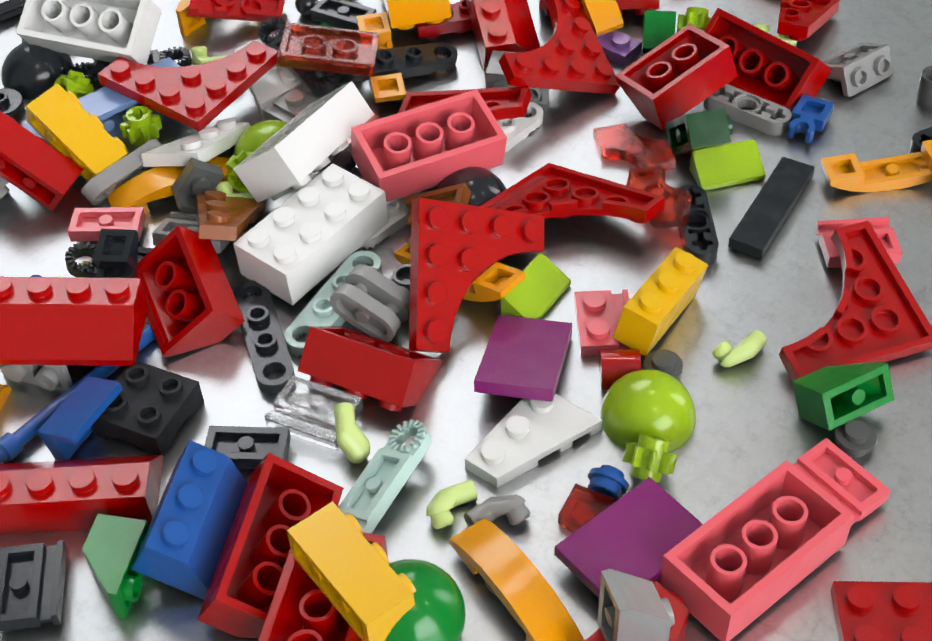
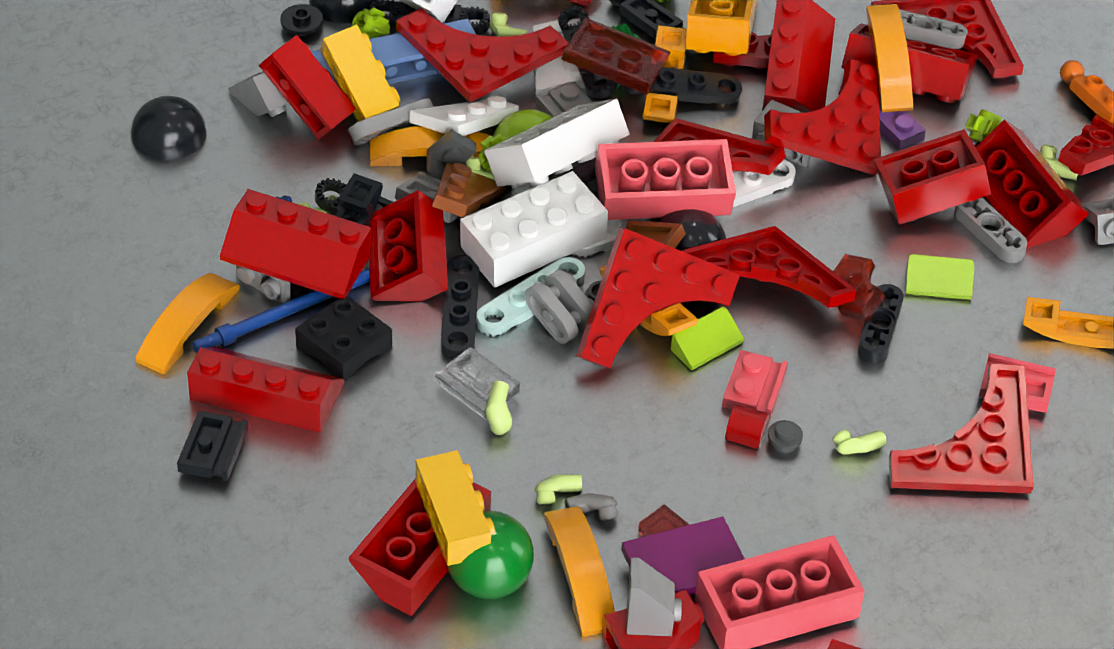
camera: 15 degrees right, 0 degrees up
blue panel [37,376,123,460] -> none
coral plate [67,207,146,242] -> none
slope [82,514,149,618] -> none
lime gear [119,106,163,146] -> none
blue slope [131,440,247,599] -> none
red slope [197,453,344,638] -> none
plate [204,425,291,469] -> none
red slope [298,326,442,412] -> none
light aqua plate [338,419,432,534] -> none
white wing [464,393,603,488] -> none
magenta tile [474,315,572,402] -> none
blue plate [588,465,629,502] -> none
clear red tile [593,124,676,174] -> none
lime piece [600,369,696,452] -> none
yellow brick [613,247,708,357] -> none
lime gear [622,434,677,483] -> none
green slope [642,10,676,53] -> none
dark green brick [665,107,733,156] -> none
black tile [728,157,815,259] -> none
blue plate [788,94,834,143] -> none
green slope [792,362,894,431] -> none
coral plate [793,438,891,528] -> none
dark grey plate [834,419,877,458] -> none

